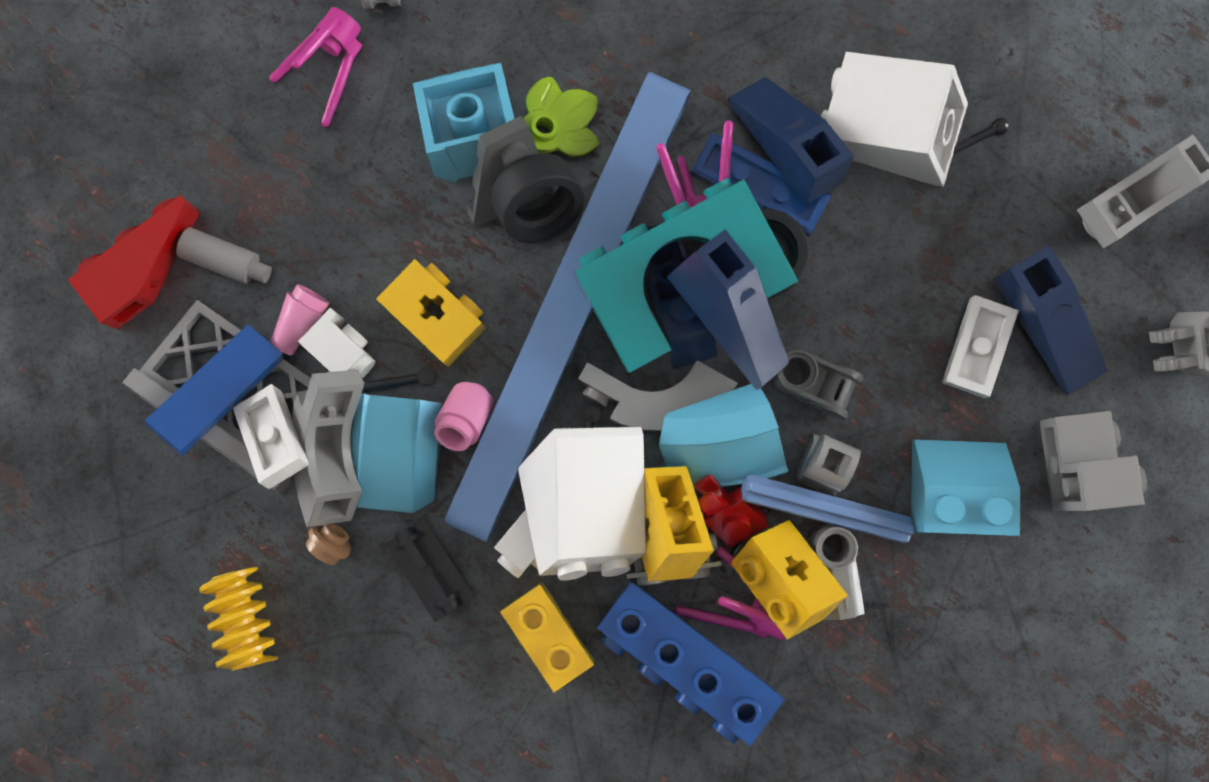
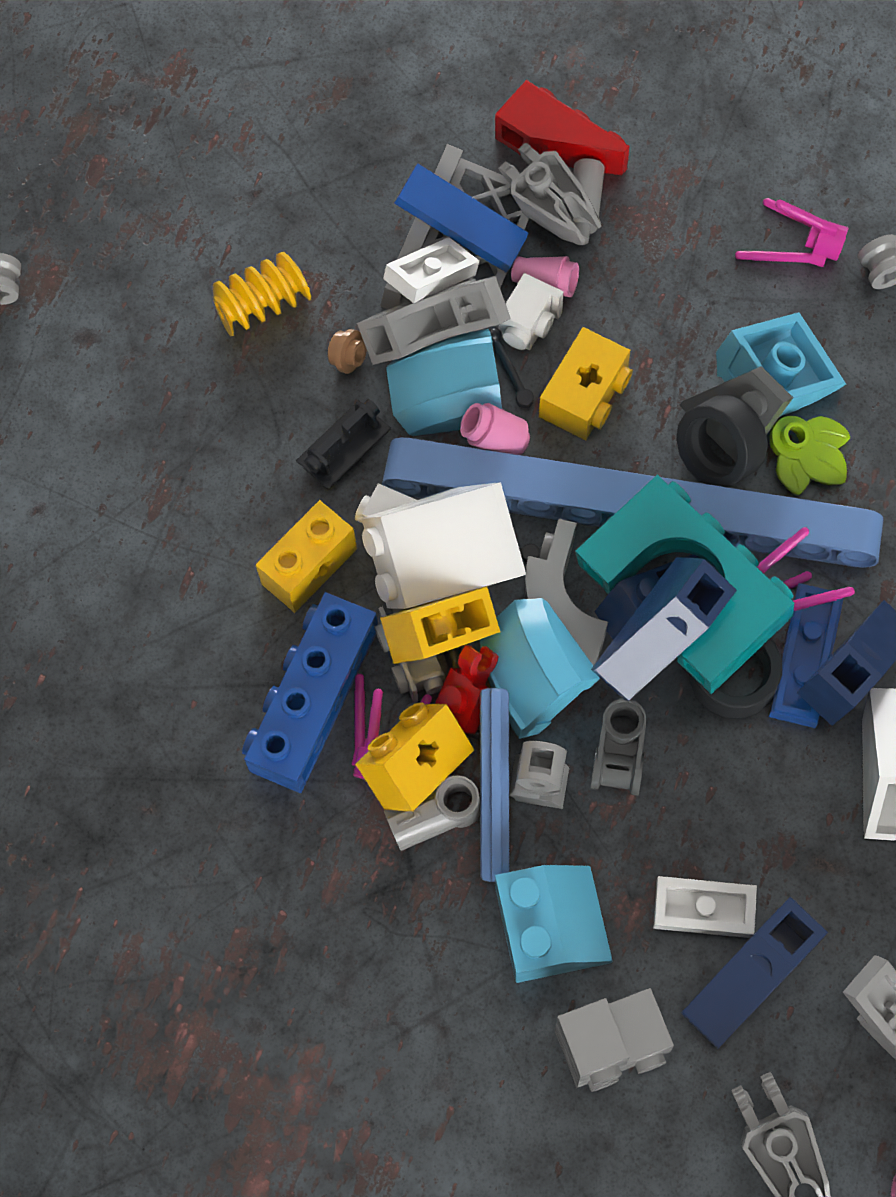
camera: 80 degrees right, 15 degrees down
none -> light grey hinge [498,143,602,244]

